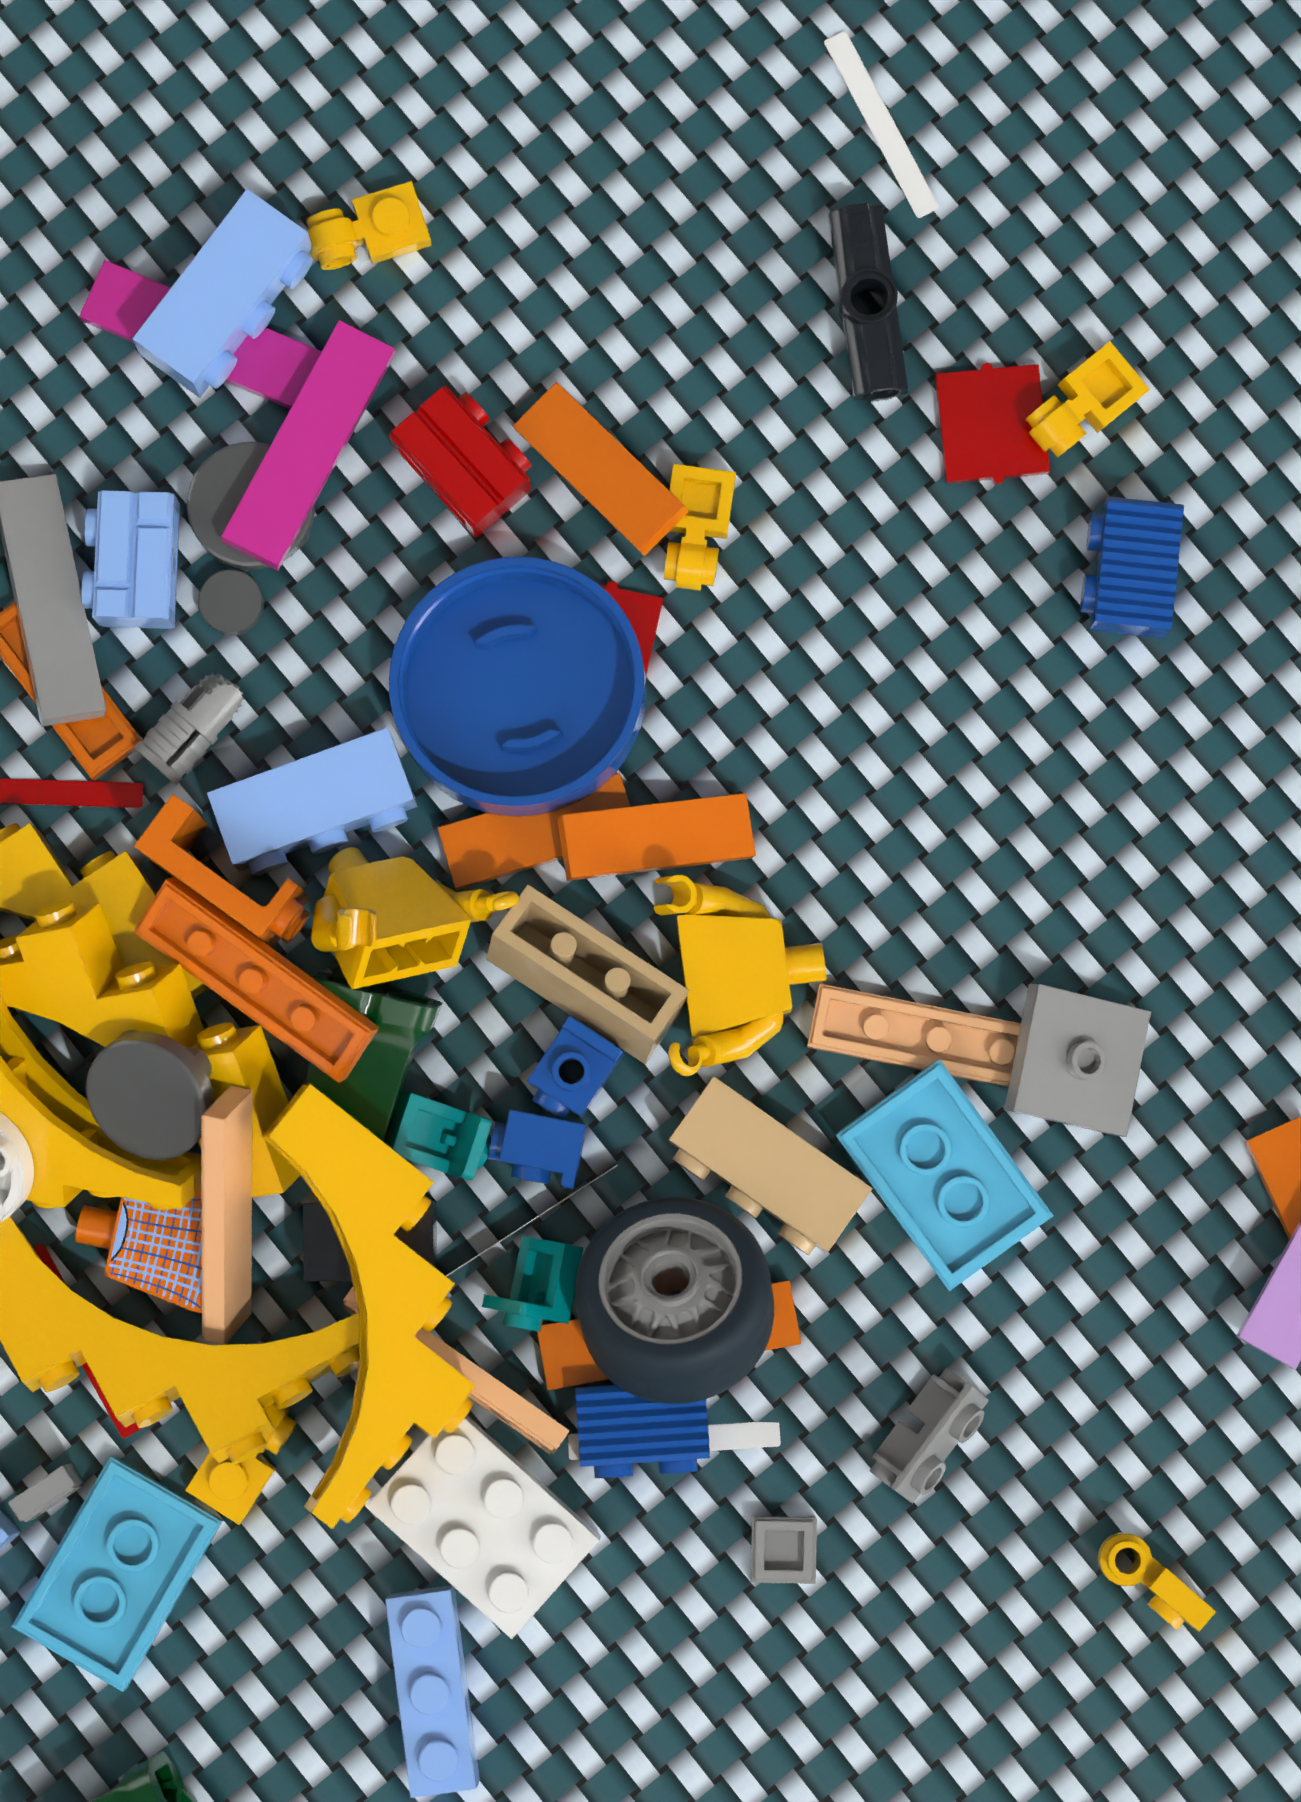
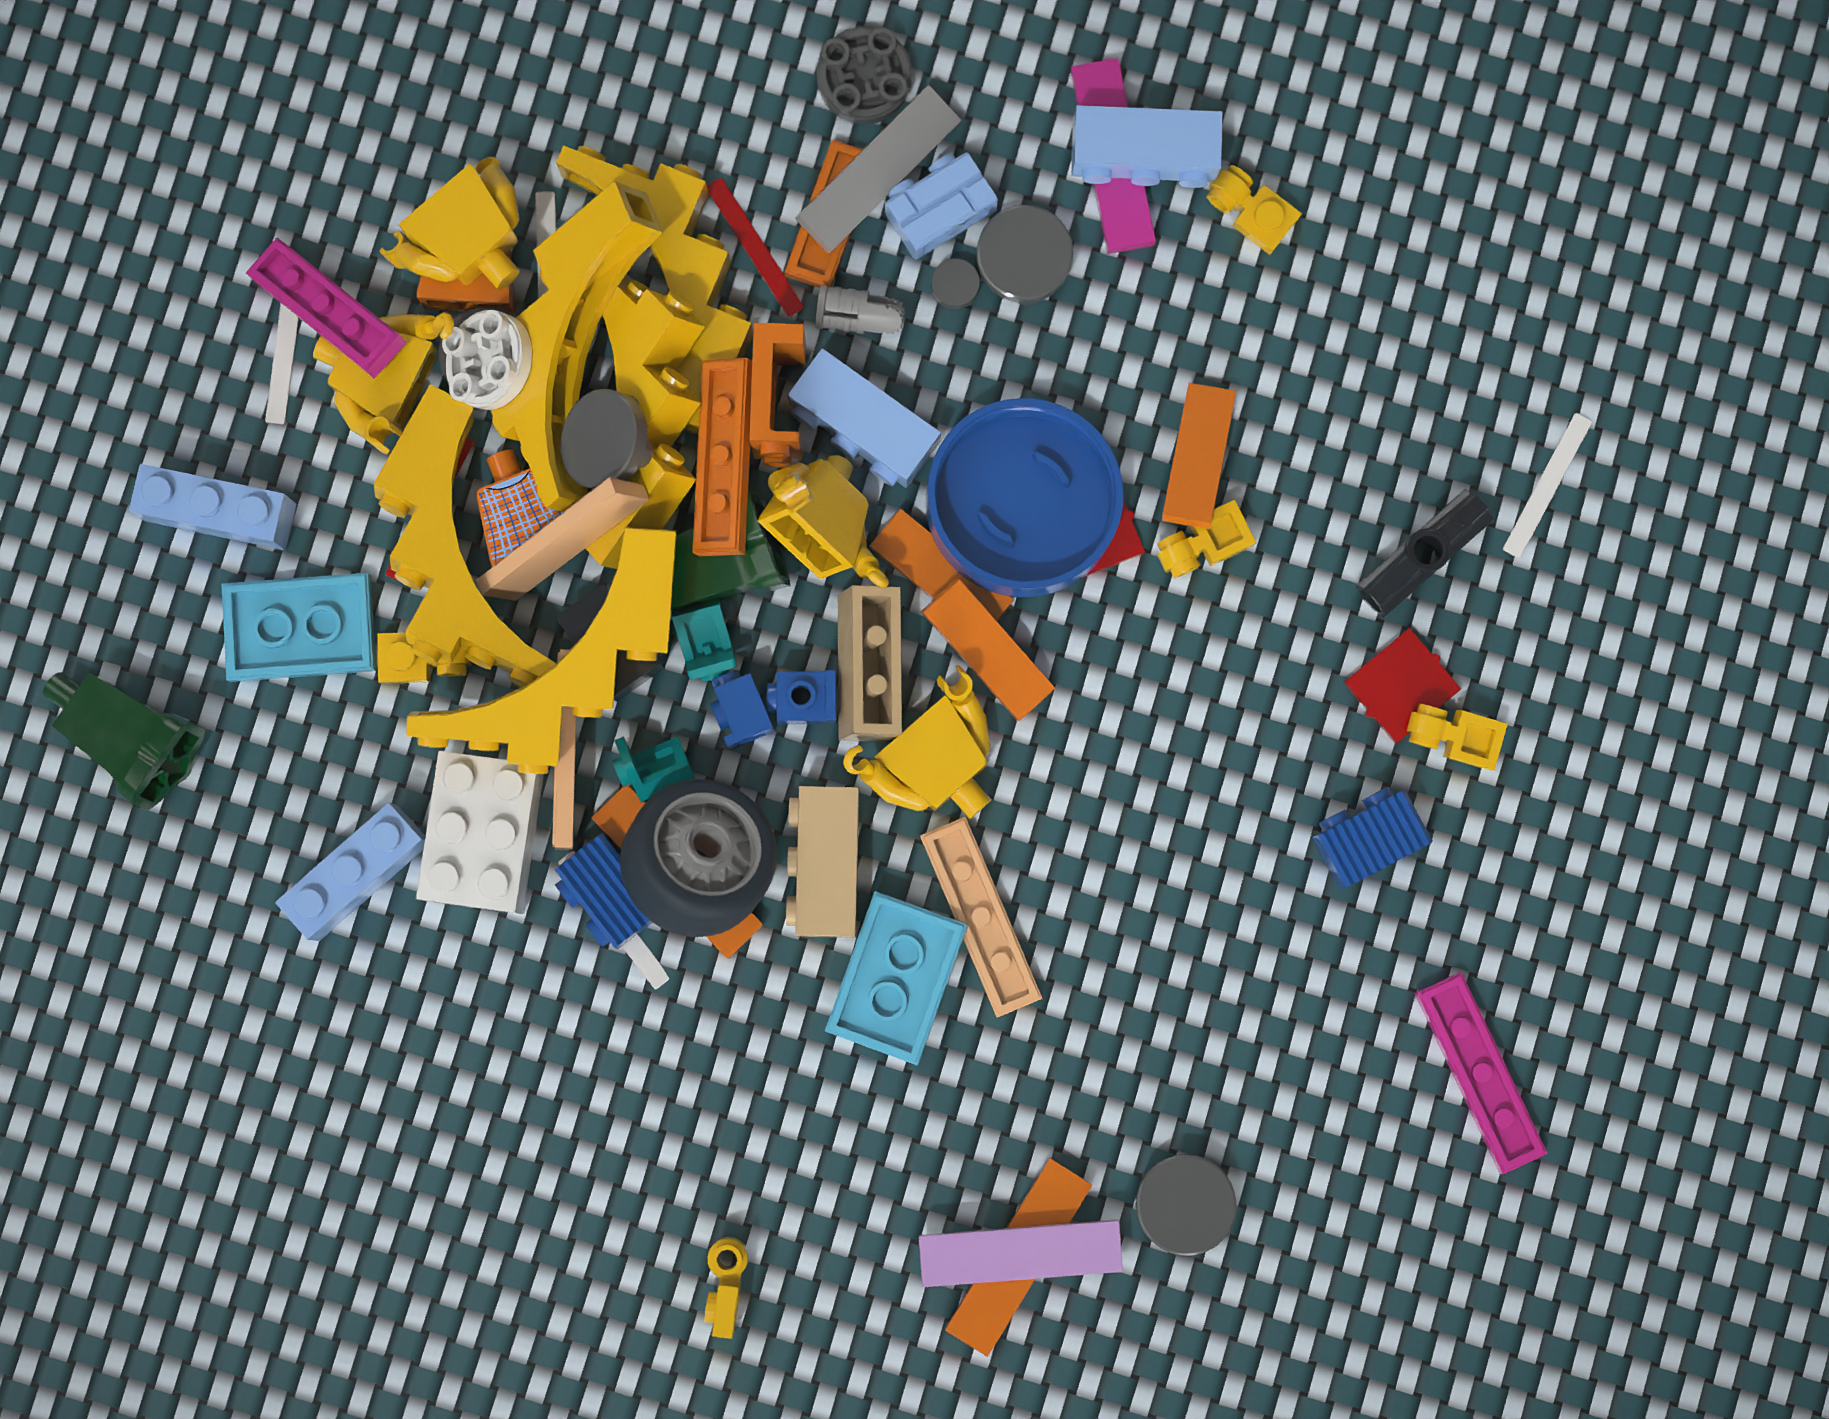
camera: 50 degrees right, 0 degrees up
light grey tile [8,1463,84,1522] -> none
dark pink tile [221,320,395,571] -> none
red brick [389,386,532,538] -> none
white sticker [446,1165,618,1277] -> none
light grey tile [751,1516,817,1584] -> none
light grey hinge [870,1367,989,1504] -> none
light grey plate [1004,984,1151,1137] -> none

